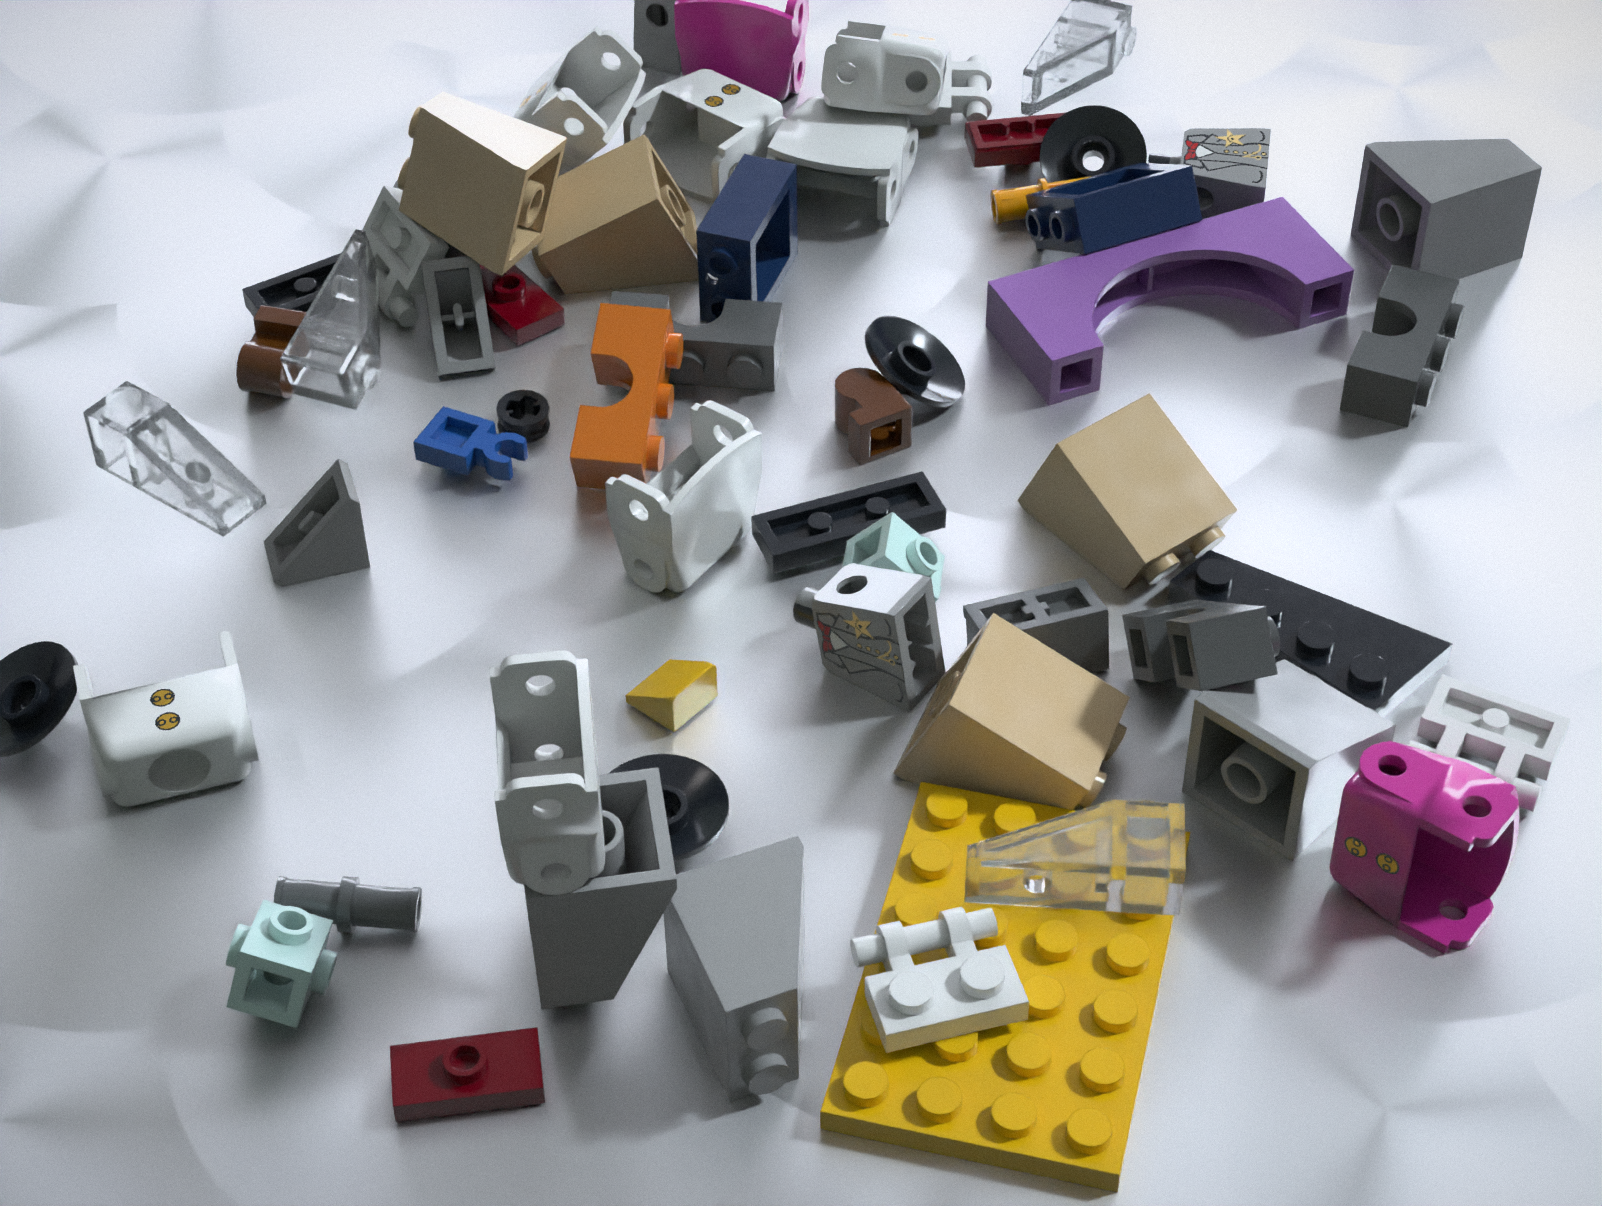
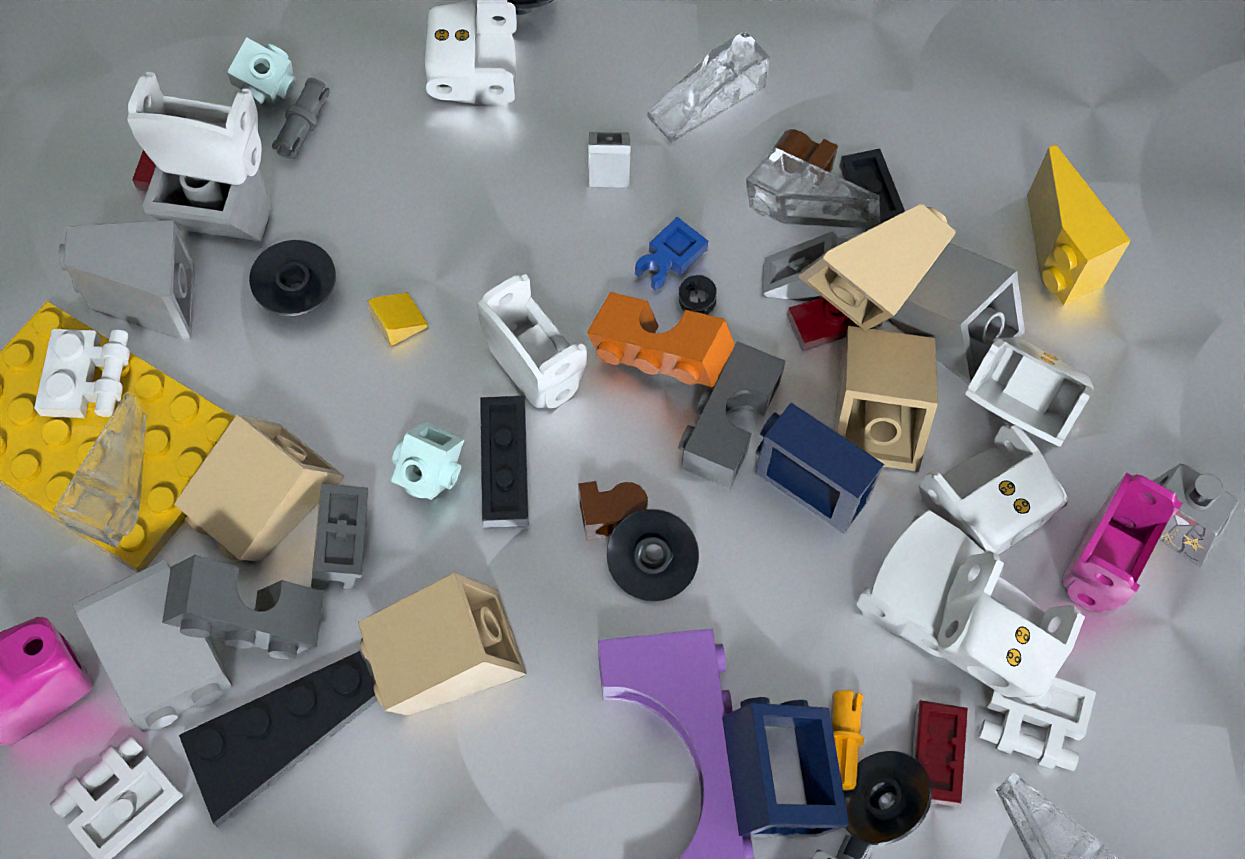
camera: 105 degrees right, 20 degrees up
light grey torso [793,563,946,711] -> none
none -> yellow slope [1027,144,1131,305]

